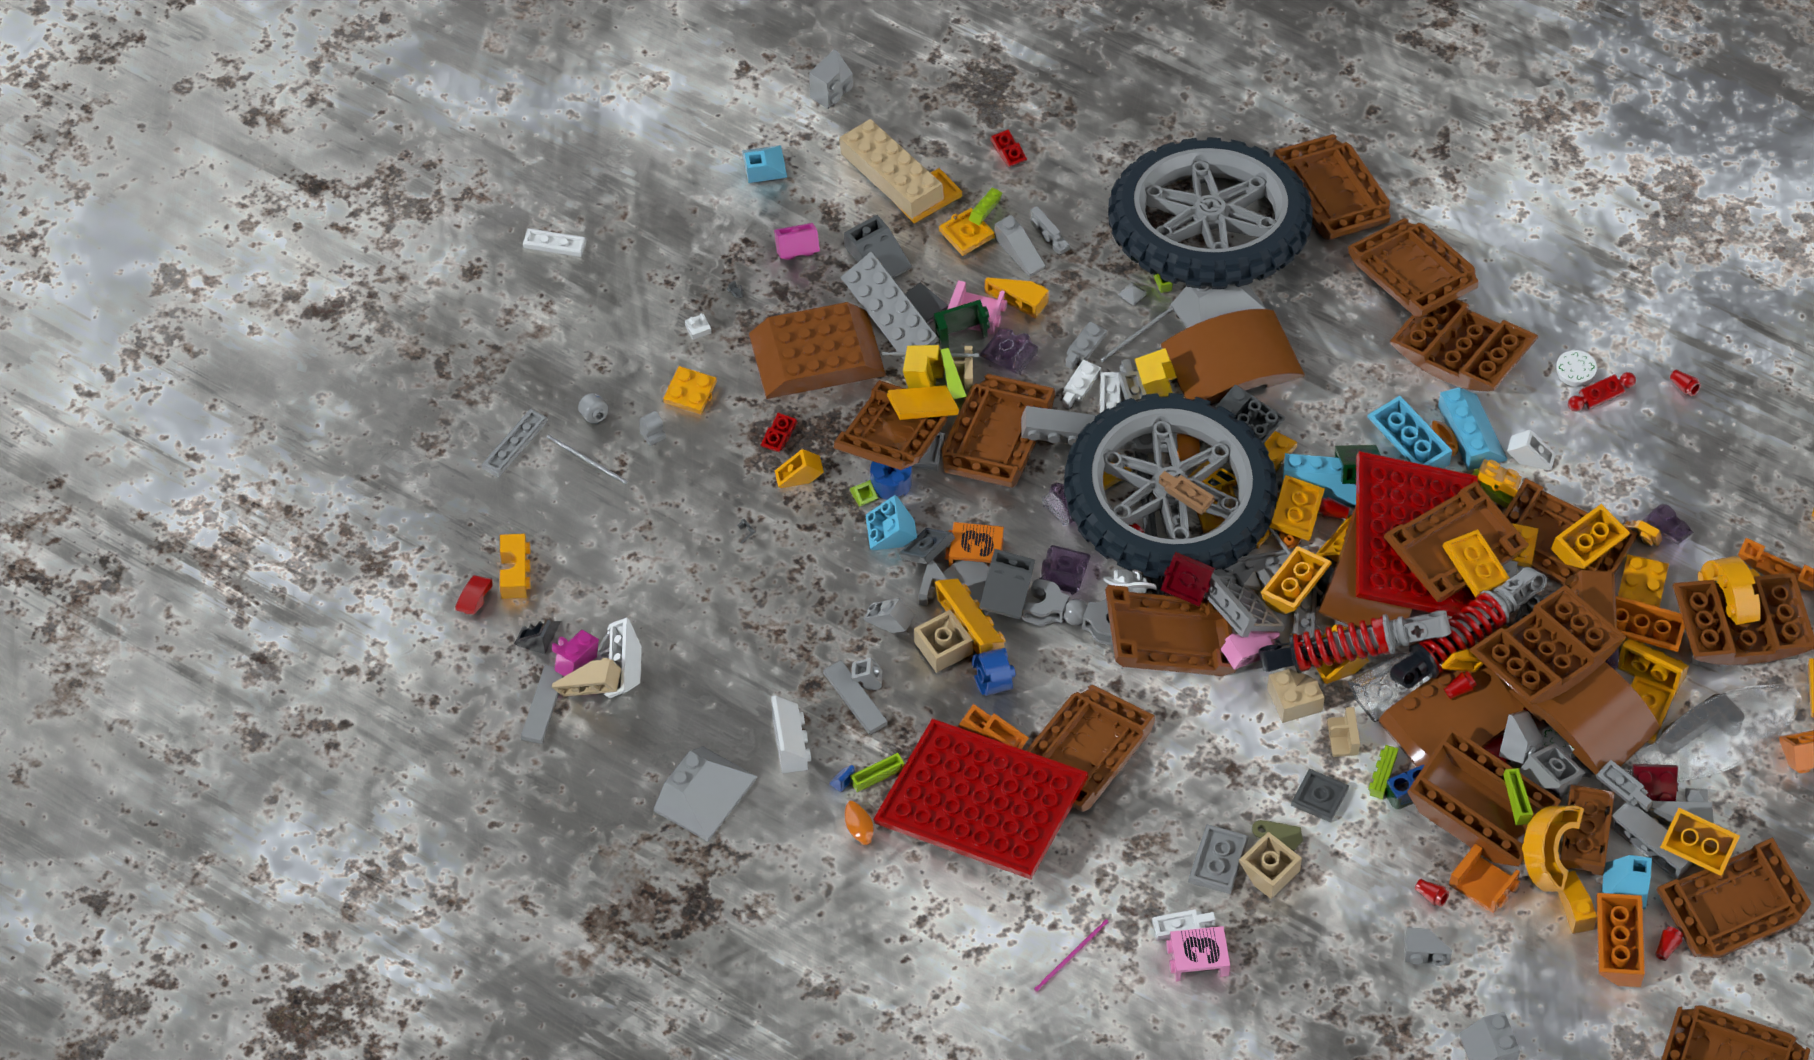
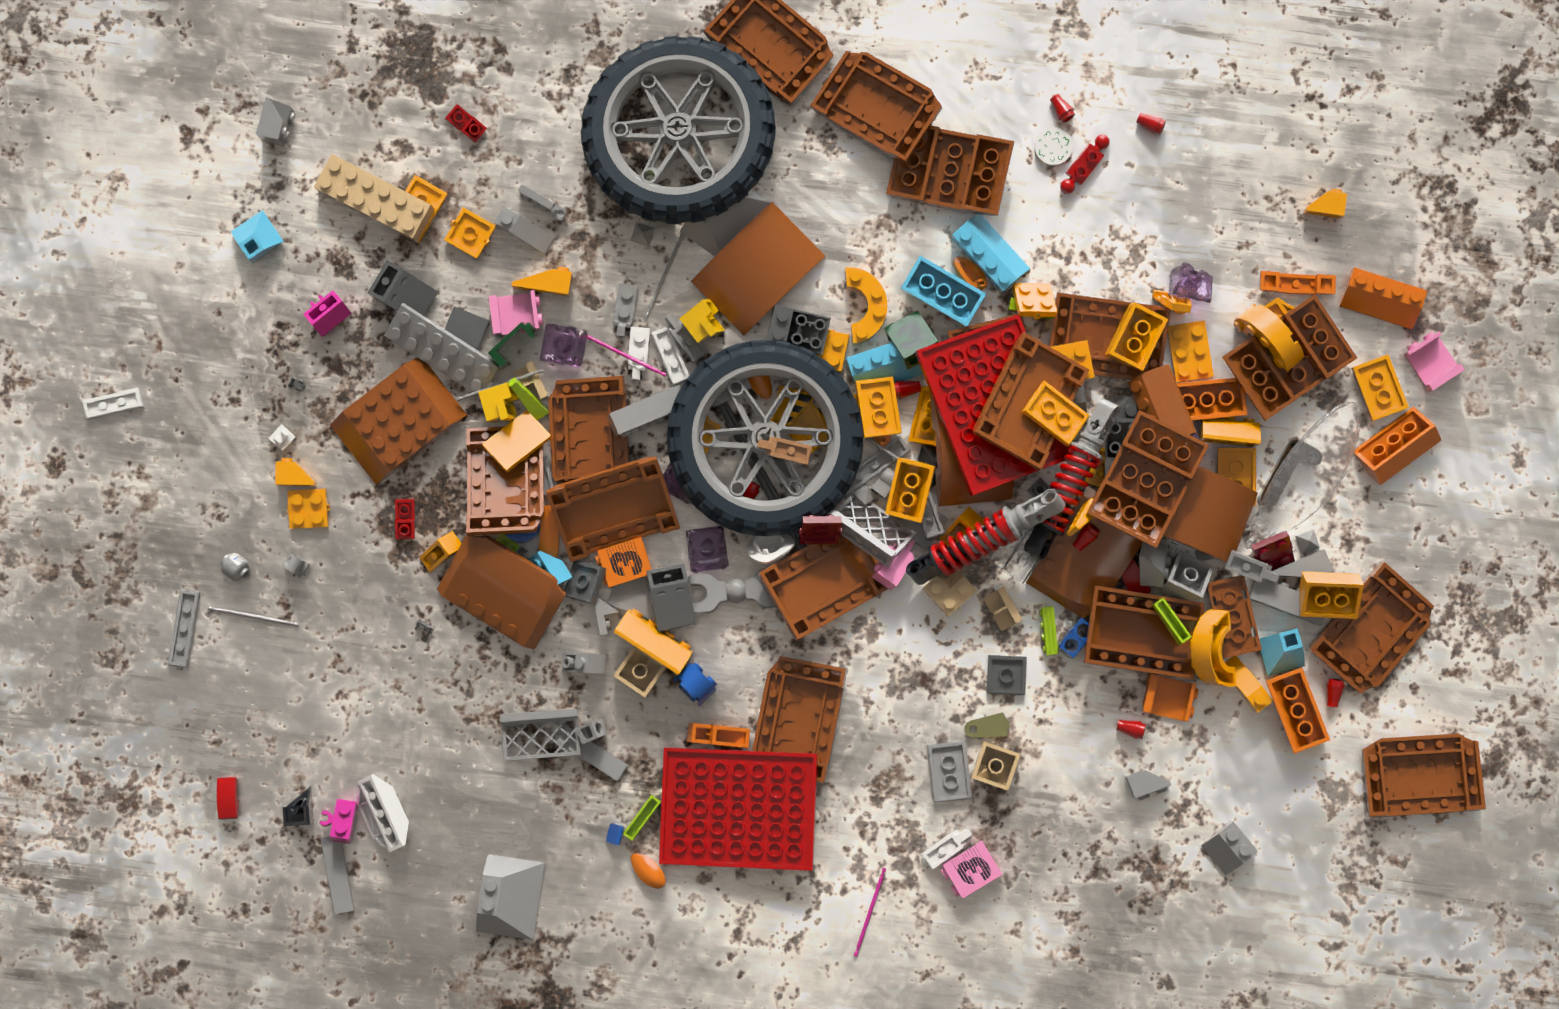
camera: 25 degrees left, 30 degrees up
light orange arch [500,534,531,599] -> none
tan slope [552,658,621,697] -> none
white slope [771,696,811,774] -> none
lime piece [969,187,1003,226] -> none
white slope [1507,429,1556,470] -> none
none -> light orange slope [275,458,317,486]
none -> dark orange slope [437,535,566,649]
none -> light grey fence [500,708,581,761]
none -> orange slope [539,505,560,559]
none -> dark orange slope [546,457,680,562]
none -> dark pink piece [587,335,667,377]
none -> light orange brick [845,267,888,346]
none -> red cone [1050,94,1075,123]

